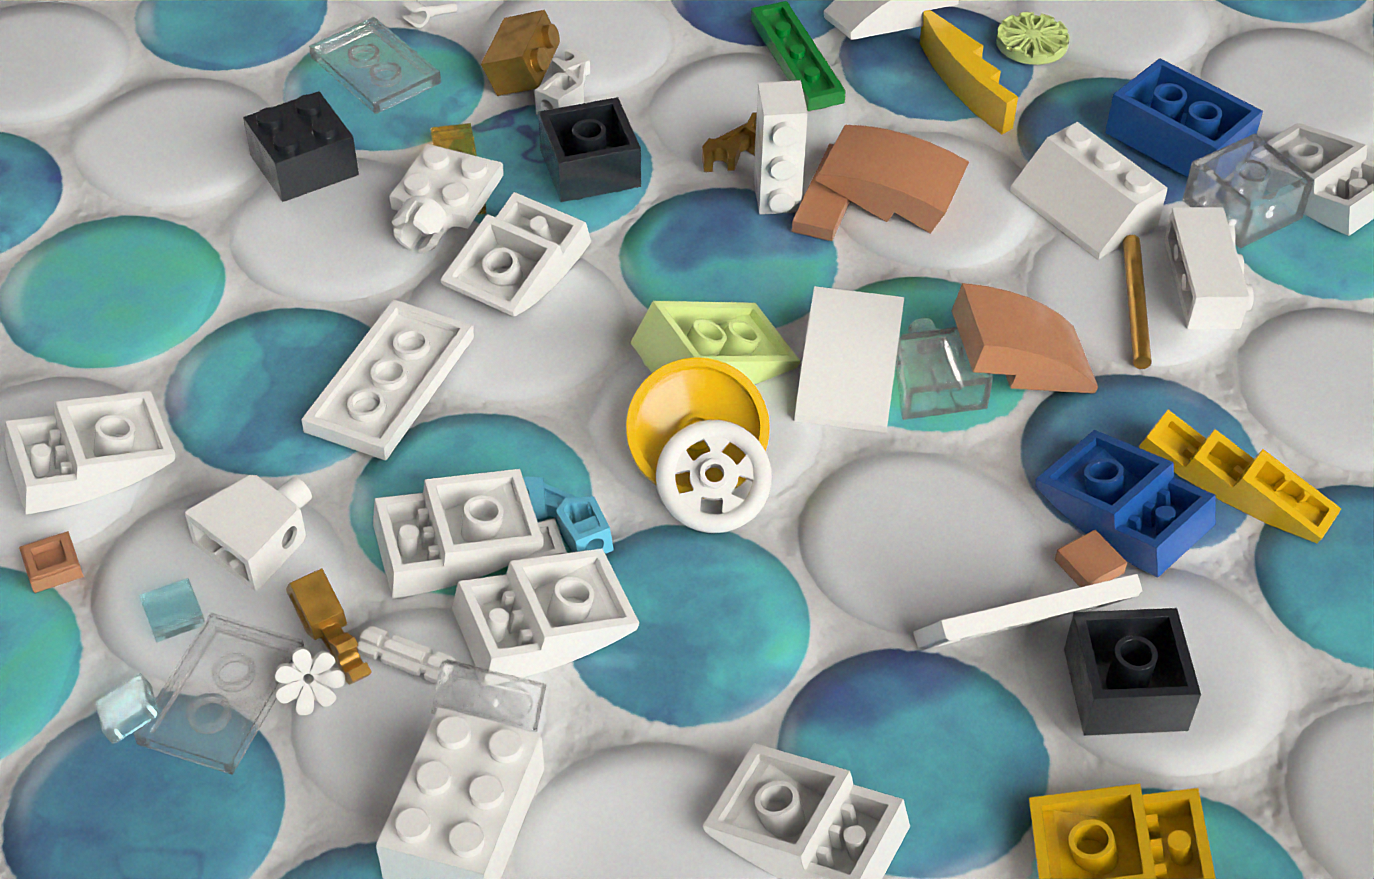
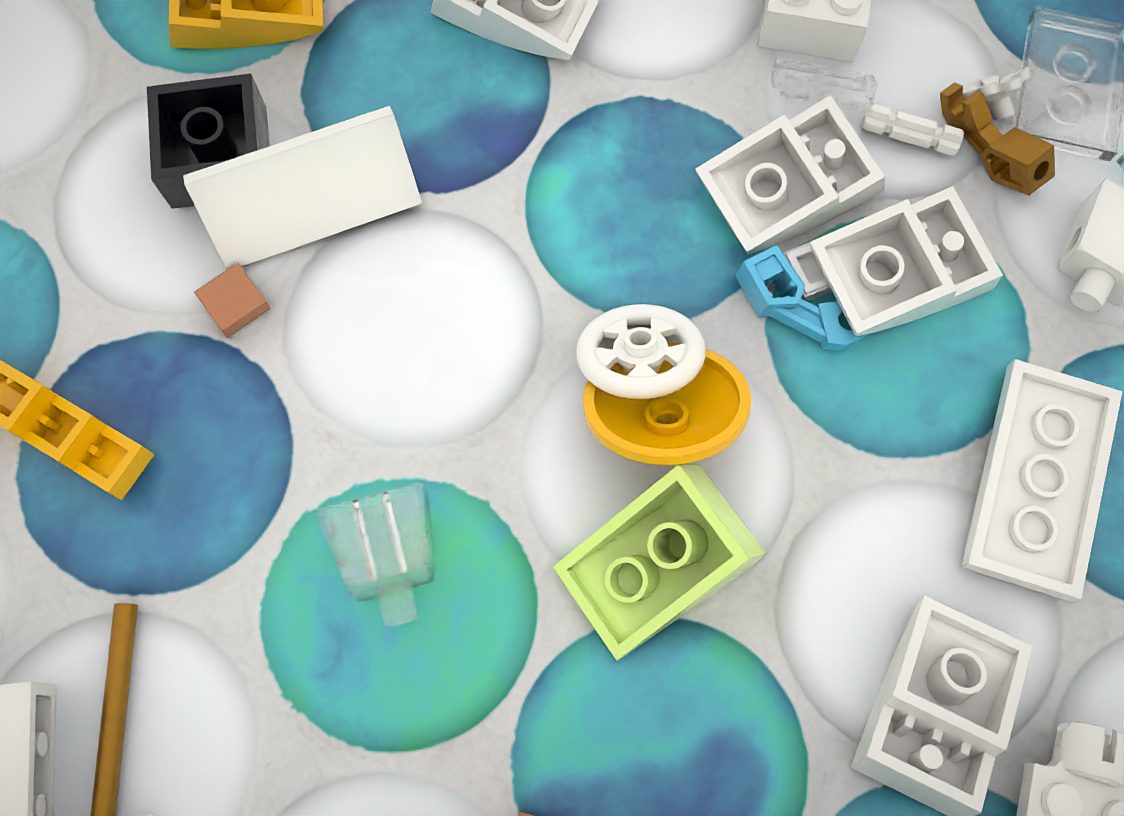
camera: 175 degrees right, 25 degrees up
white slope [794,286,904,433] -> none
nougat slope [951,283,1098,393] -> none
blue slope [1035,430,1216,578] -> none

